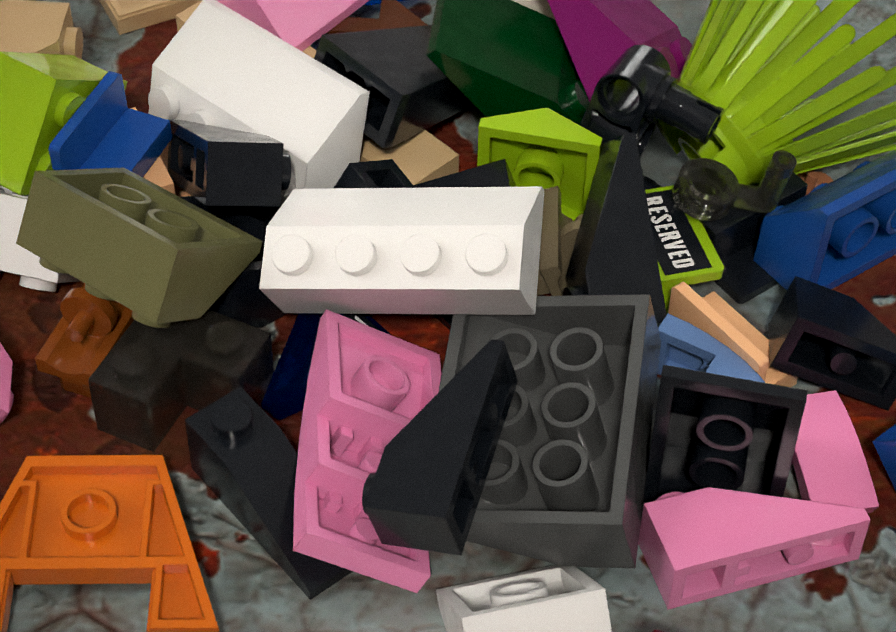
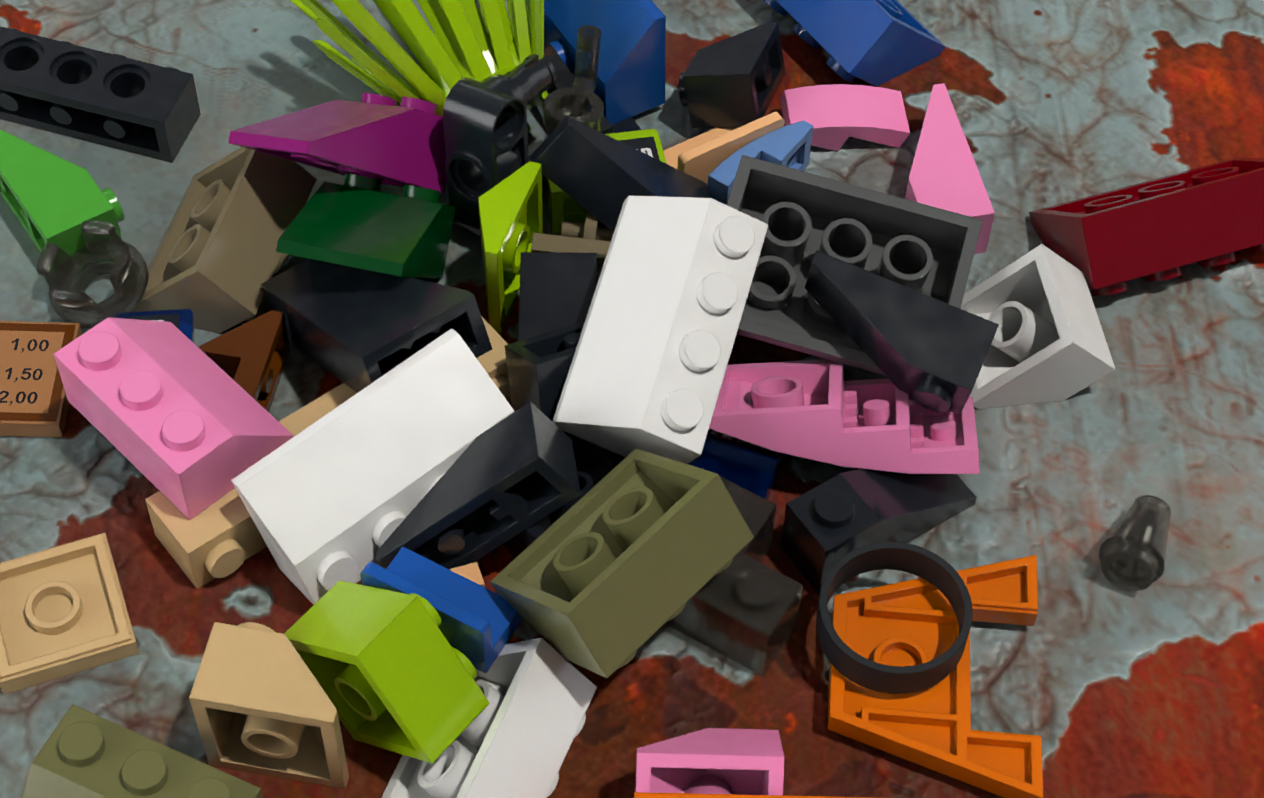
camera: 85 degrees left, 5 degrees up
dark orange hips [35,283,138,398] -> none
black slope [643,365,808,503] -> none
none -> black tyre [816,541,973,694]

